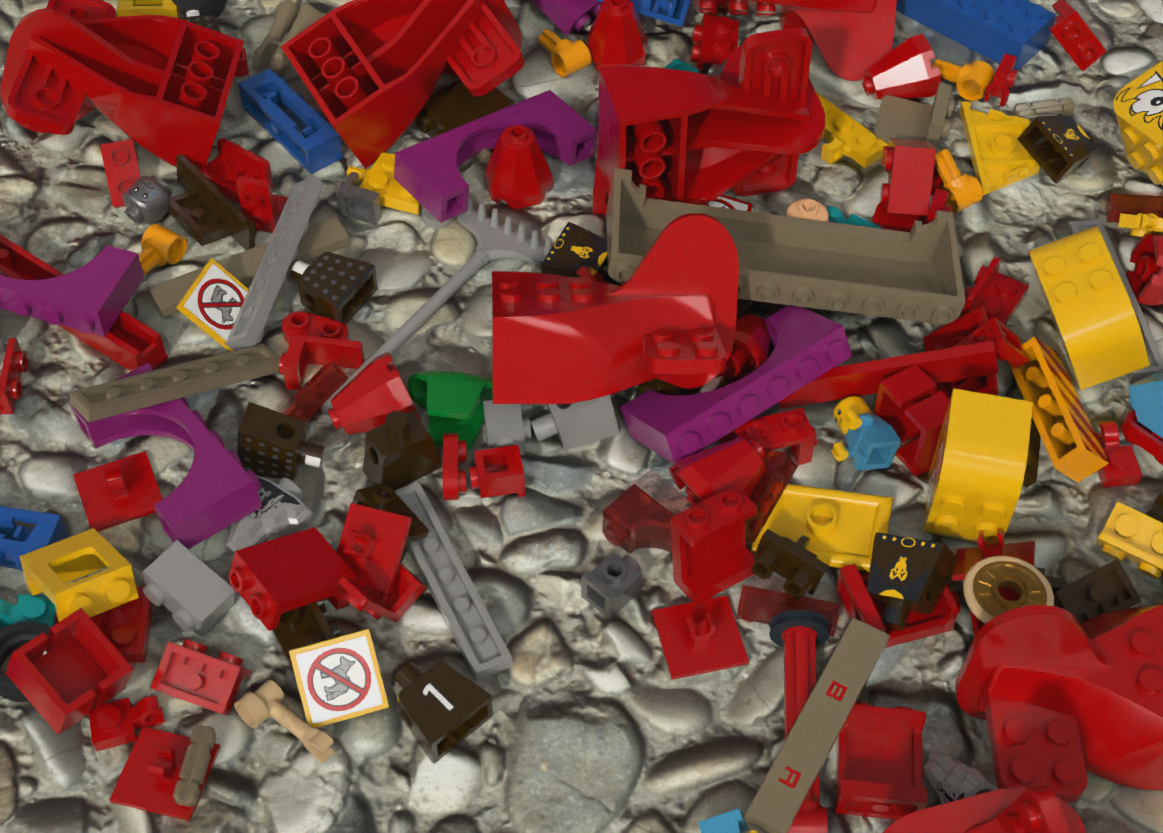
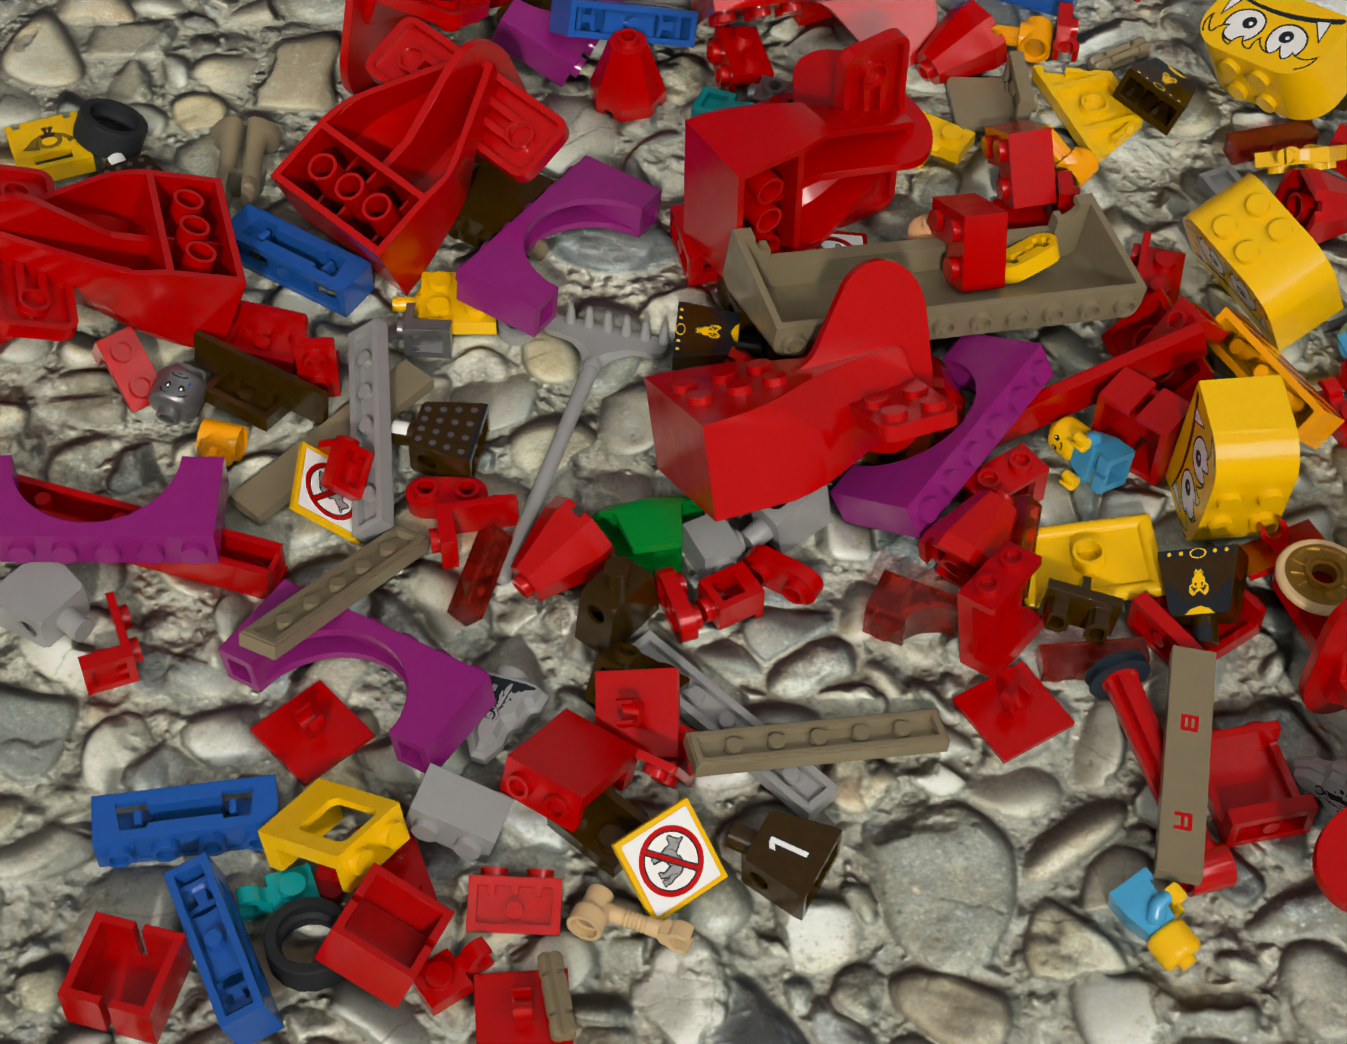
camera: 20 degrees left, 0 degrees up
dark brown torso [237,402,325,480] -> none
red cone [484,125,554,209] -> none
light orange axle [538,29,591,78] -> none
flat silver brick [581,551,642,619] -> none
none -> red bracket [317,435,374,501]
none -> dark tan tile [683,708,950,777]
none -> red plate [742,544,824,605]
none -> red brick [928,193,1008,292]
none -> yellow beam [1005,233,1060,284]

